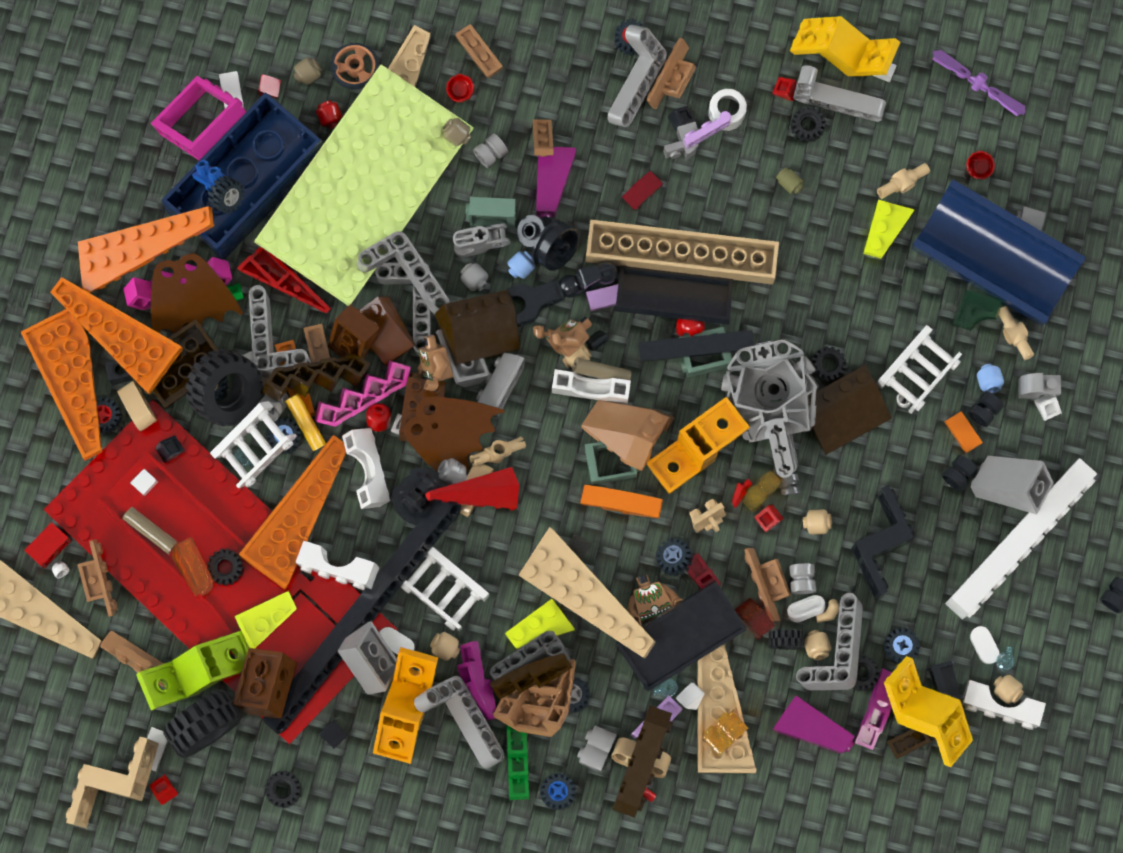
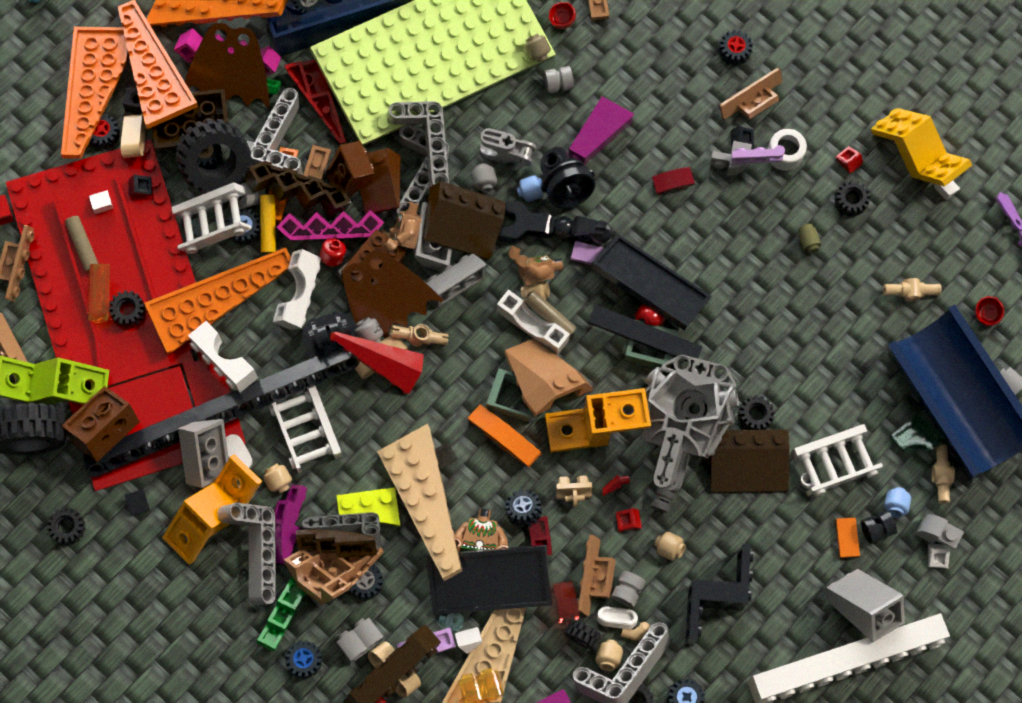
camera: 25 degrees right, 5 degrees down
neon yellow wing [235,591,297,649] -> none
sand green window [465,197,516,228] -> none
medium nougat plate [533,120,553,157] -> none
tan brick [586,220,779,284] -> none
black slope [586,330,608,351] -> none
light grey beam [607,25,667,127] -> none
clear yellow brick [743,471,781,512] -> none
light grey beam [793,66,886,122] -> none
neon yellow wing [863,200,914,259] -> none
black wheel [941,455,978,491] -> none

